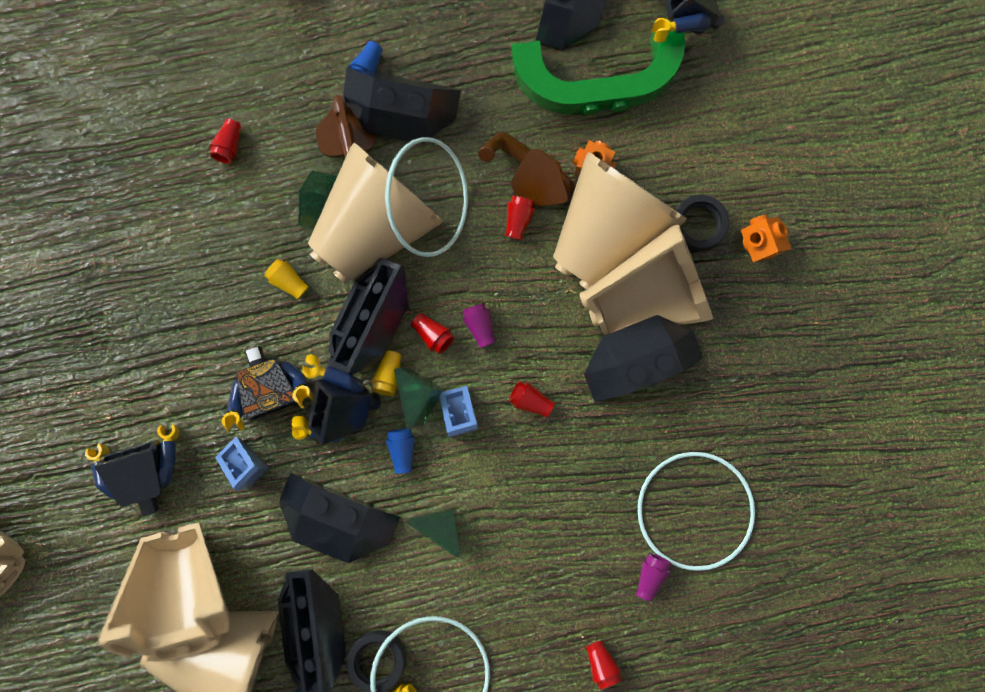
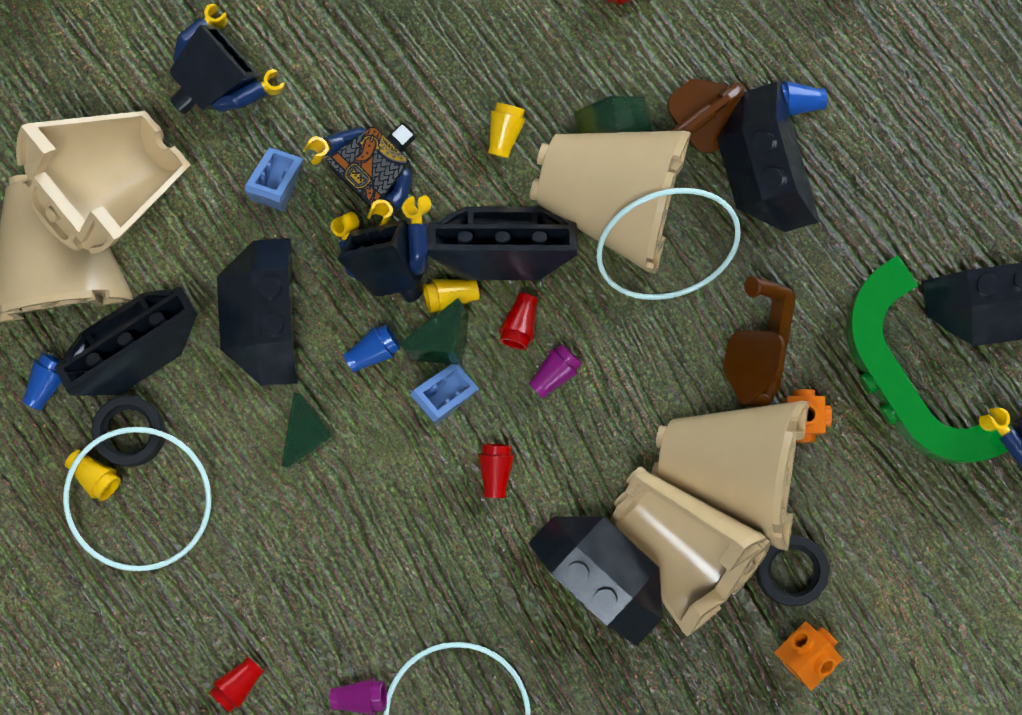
camera: 60 degrees right, 0 degrees up
red cone [505,196,535,240] -> none

